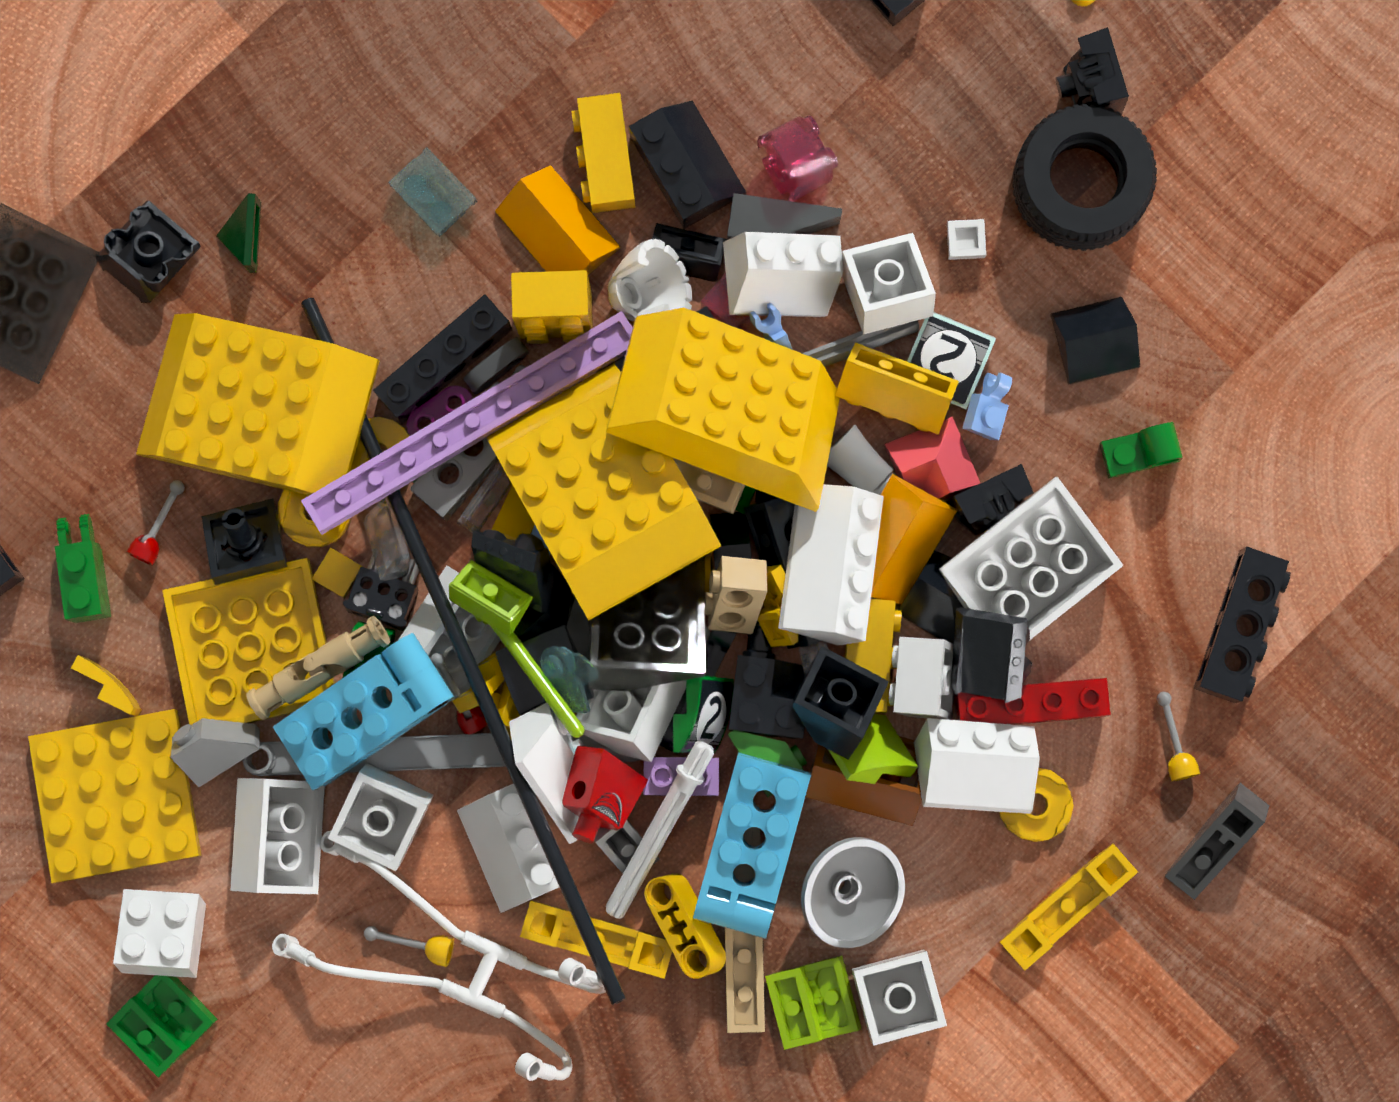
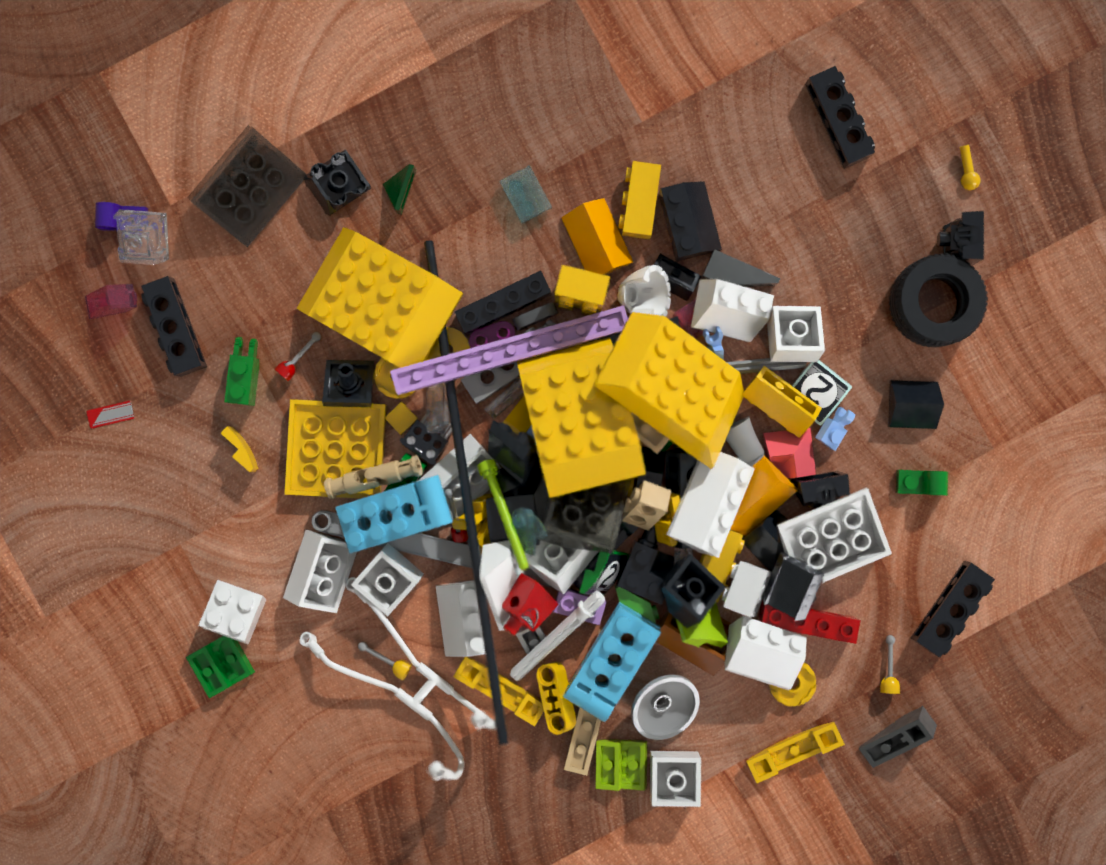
camera: 15 degrees right, 5 degrees up
yellow plate [28,709,202,883] -> none
light grey slope [171,718,260,787] -> none
lime slope [449,560,532,636] -> none
clear pink brick [757,115,838,202] -> none
white plate [947,219,986,260] -> none

